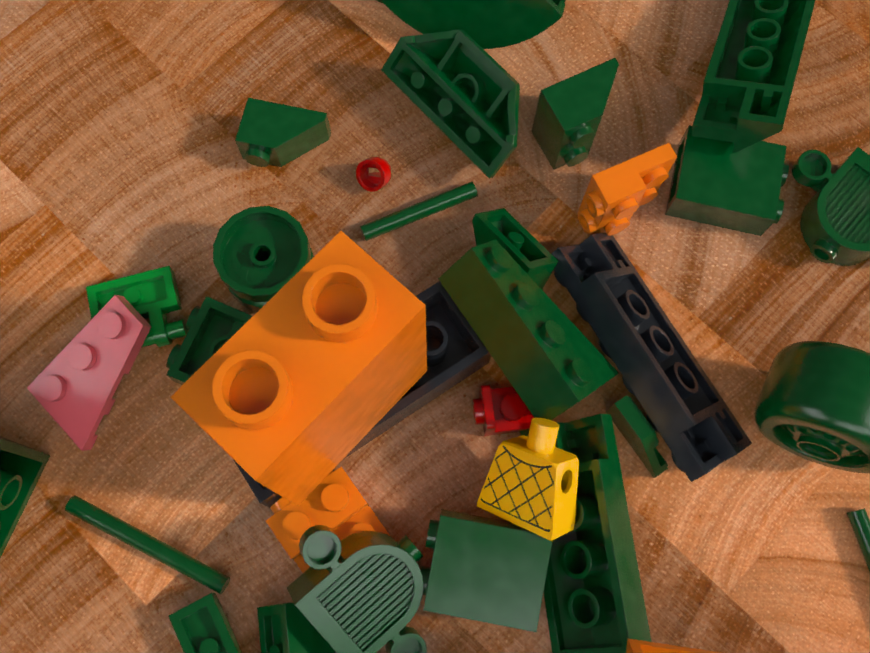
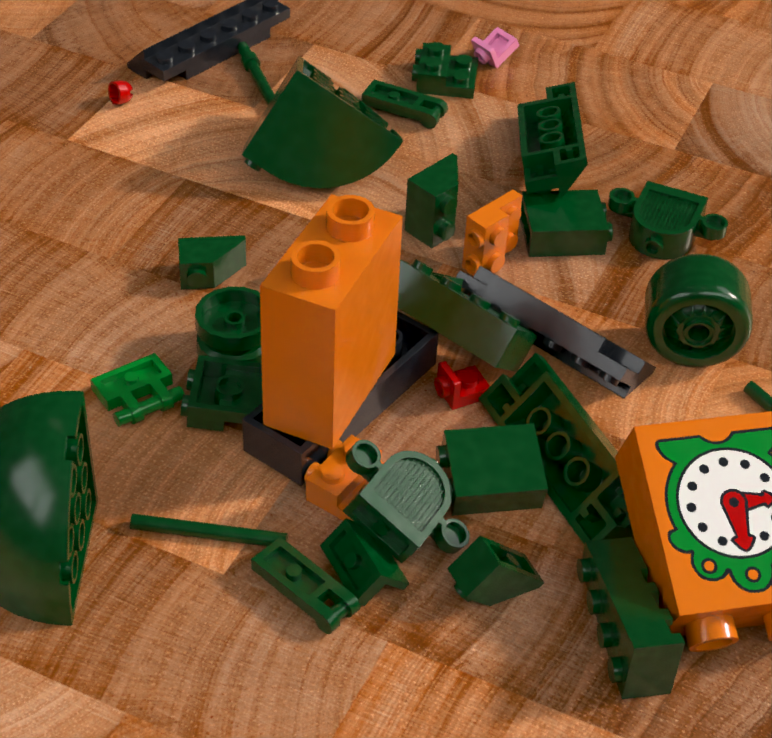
camera: 20 degrees left, 30 degrees down
coral wing [27,295,151,451] -> none
dark green wedge [381,30,520,178] -> none
yellow torso [477,418,579,541] -> none
dark green tile [606,395,668,478] -> none

